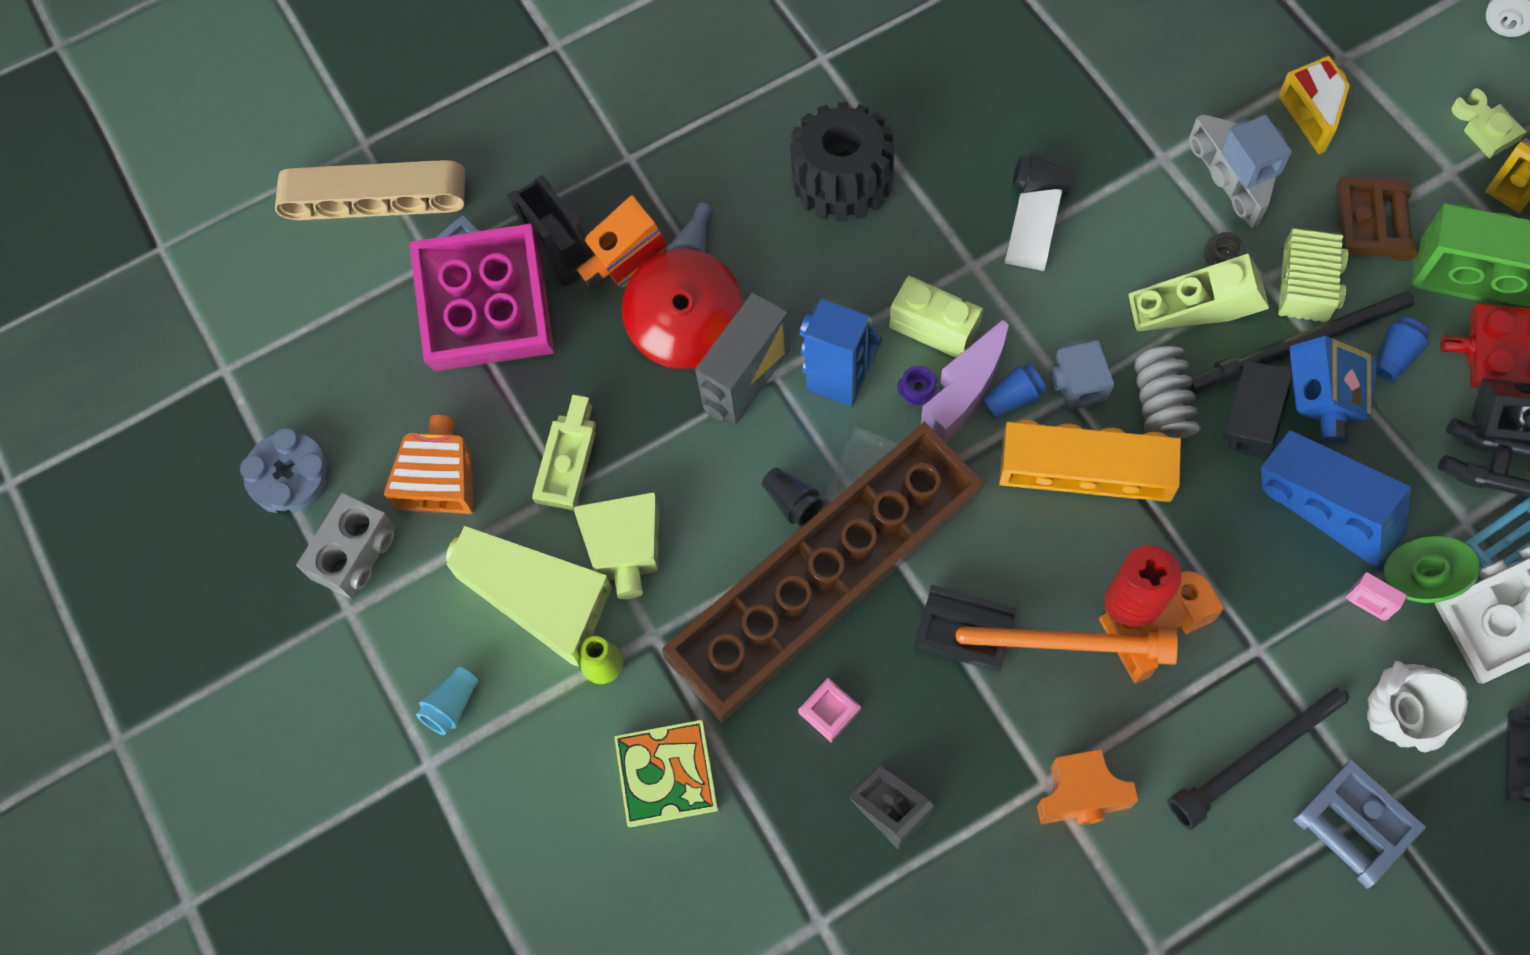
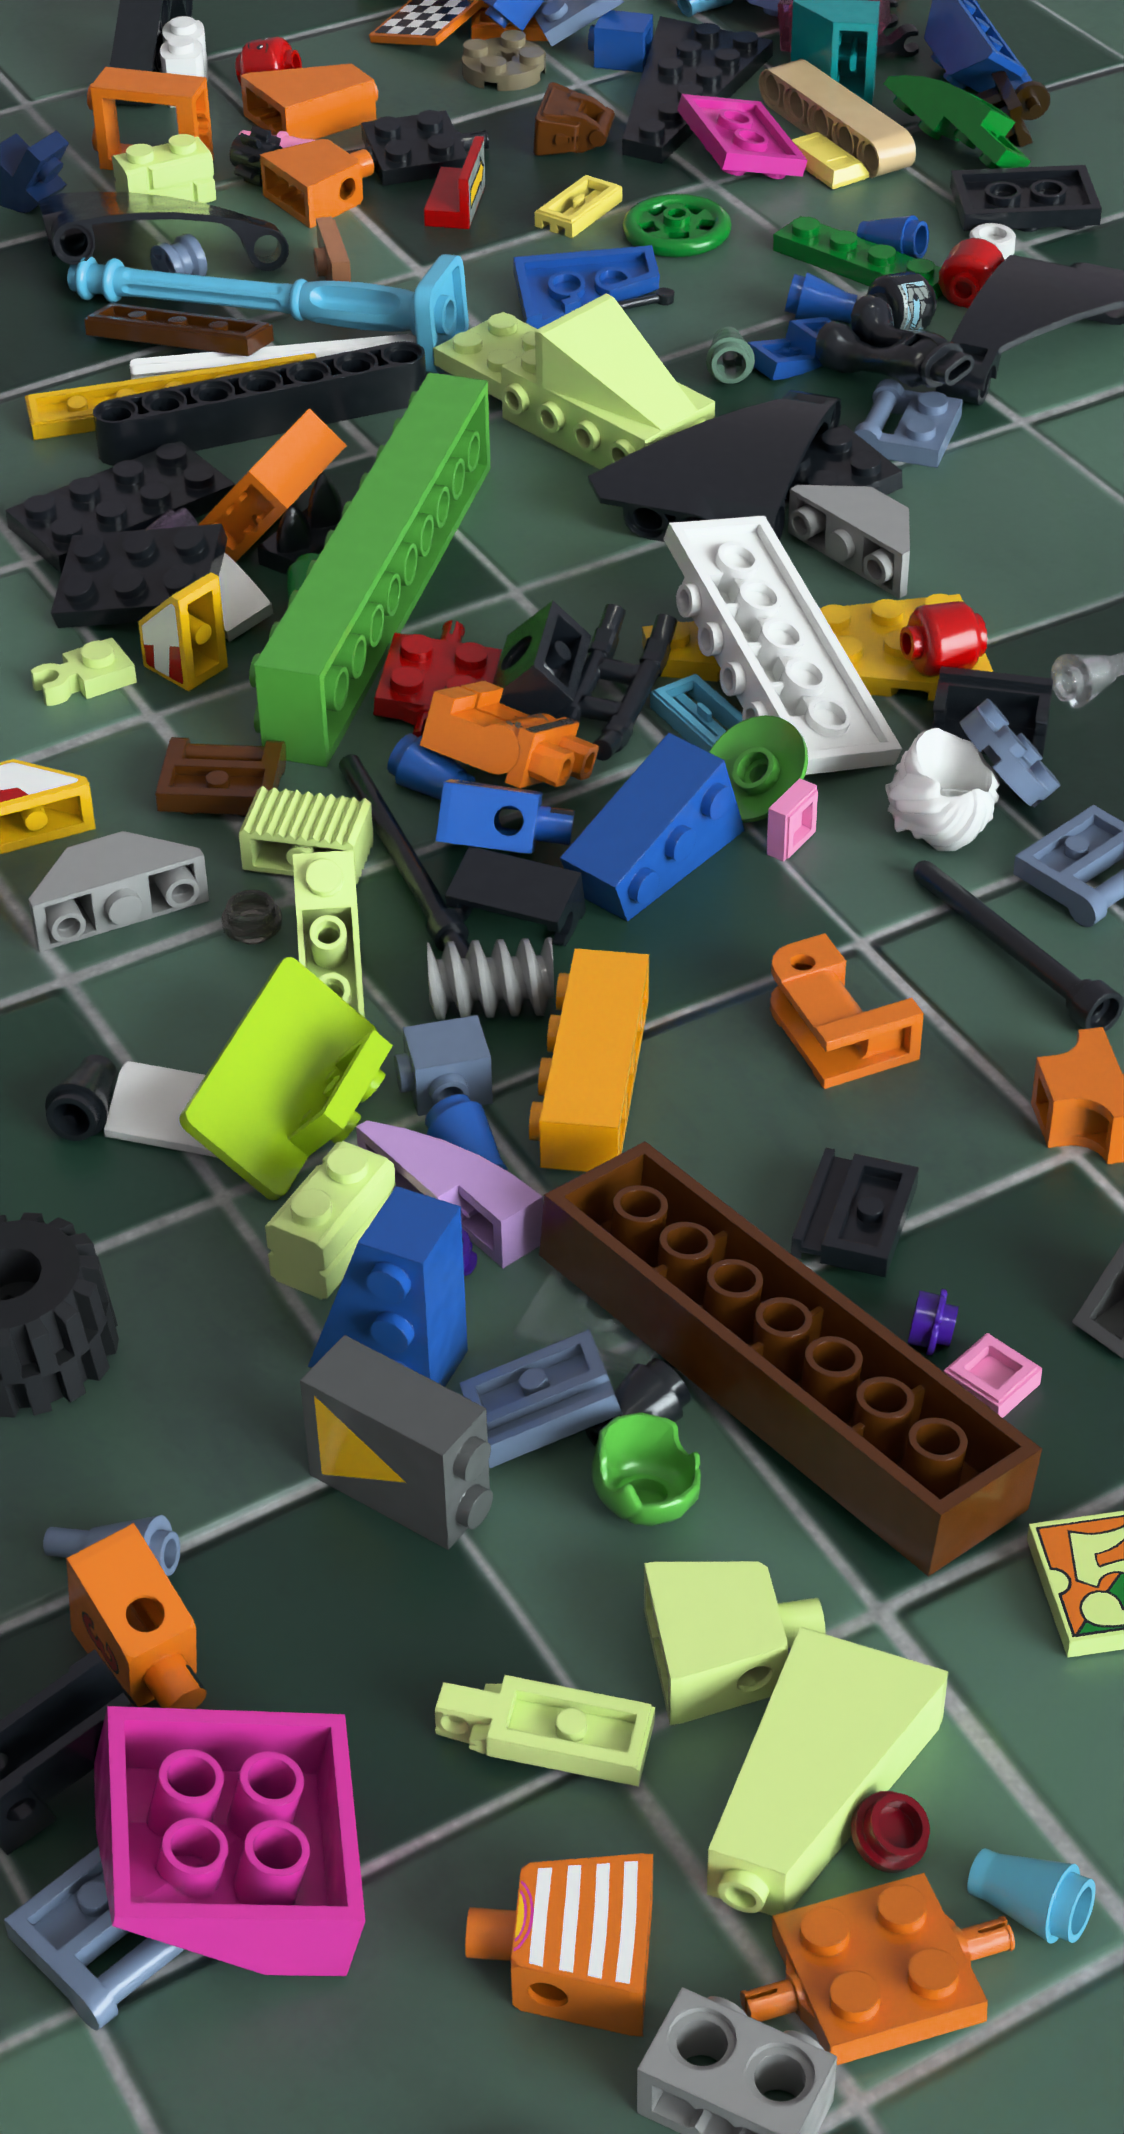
camera: 95 degrees left, 25 degrees down
lime cone [580,636,624,684] -> none
red dish [622,249,743,370] -> none
orange piece [956,626,1178,665] -> none
red piece [1105,545,1181,628] -> none
sand blue brick [1221,114,1292,189] -> none
none -> lime bracket [179,957,393,1200]
none -> orange hips [420,681,599,789]
none -> sand blue plate [460,1329,623,1468]
none -> bright green hair [591,1412,701,1527]
none -> orange plate [740,1873,1015,2065]
none -> dark red plate [851,1791,930,1873]
none -> dark purple plate [907,1288,959,1355]
none -> sand blue plate [959,698,1061,808]

